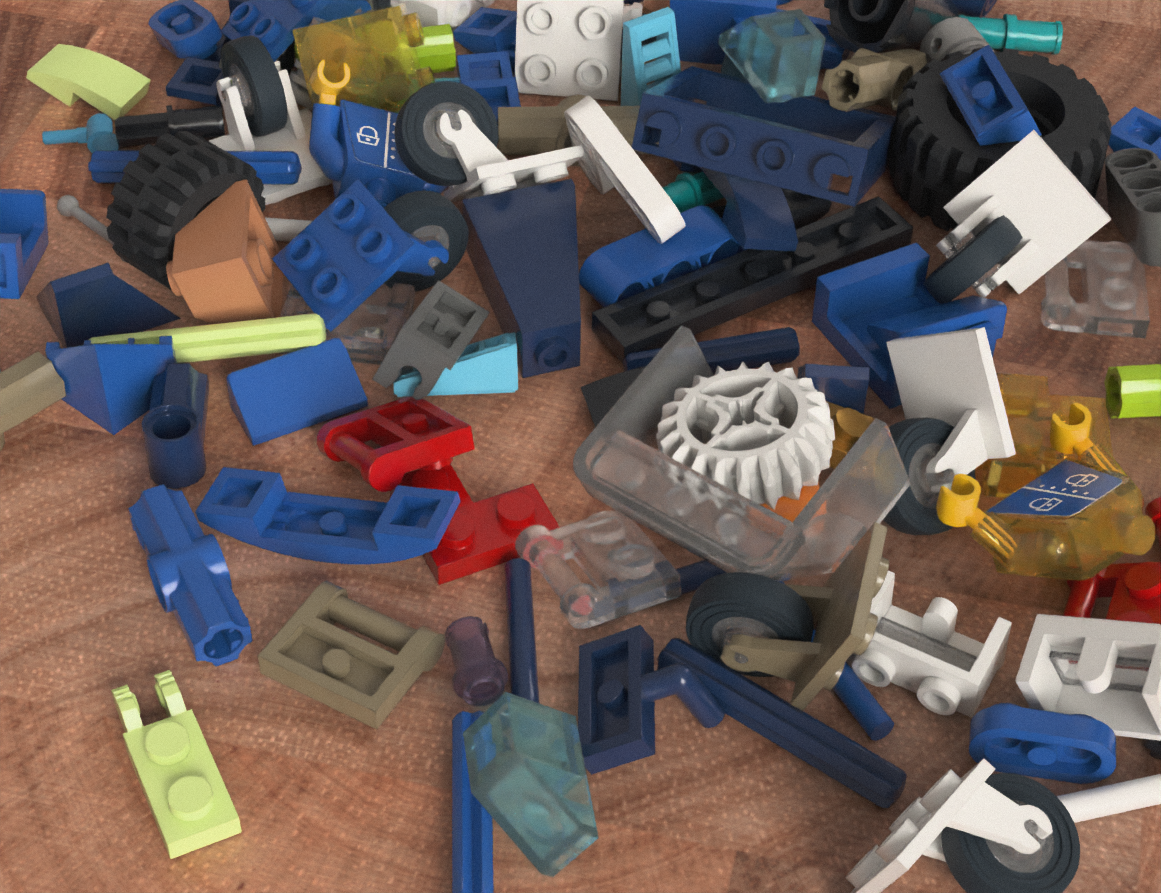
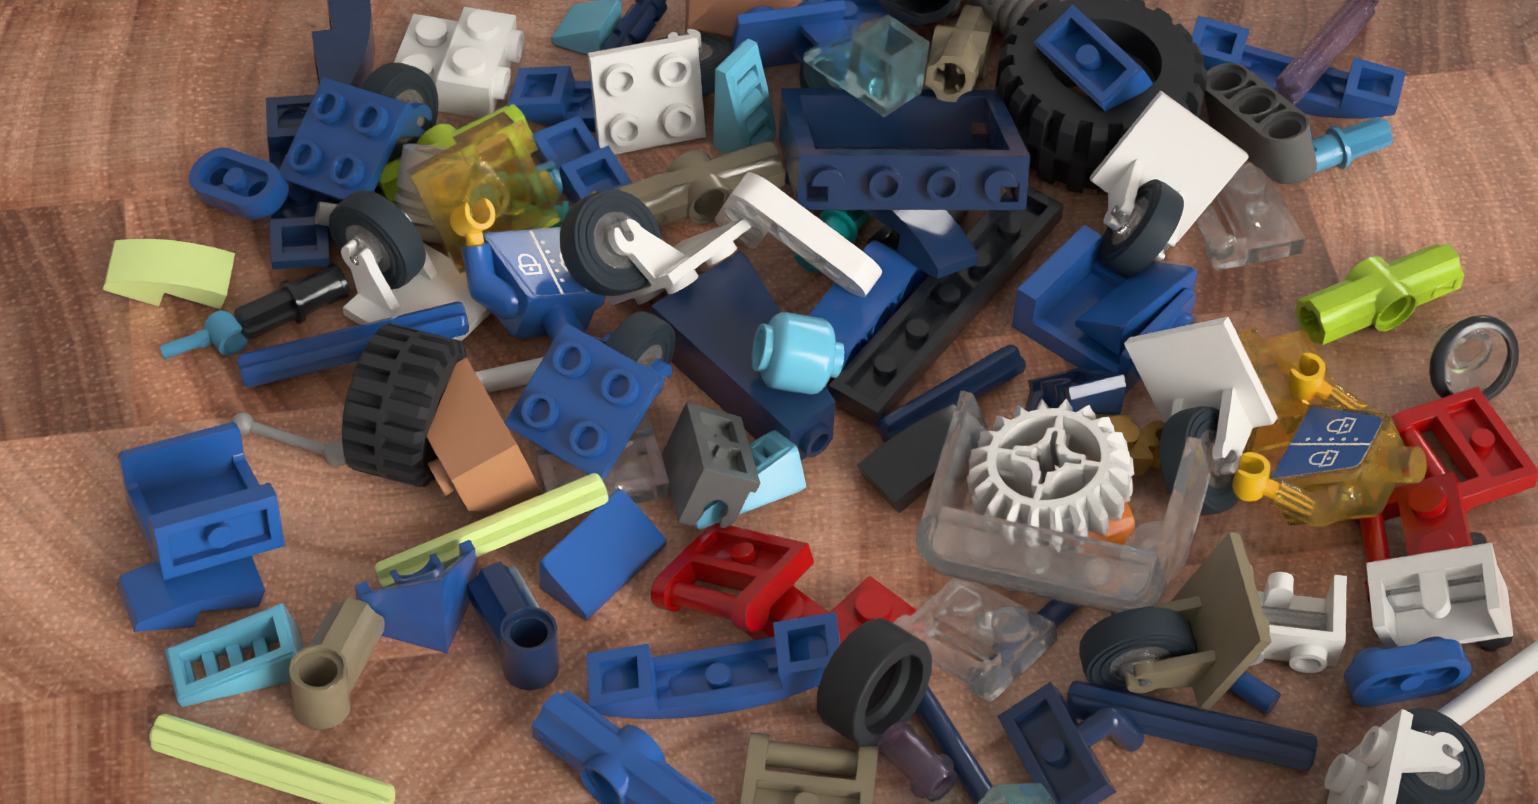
camera: 25 degrees left, 5 degrees up
dark blue slope [36,262,181,348] -> none
none -> medium azure head [752,312,844,395]
none -> black tyre [817,618,932,746]

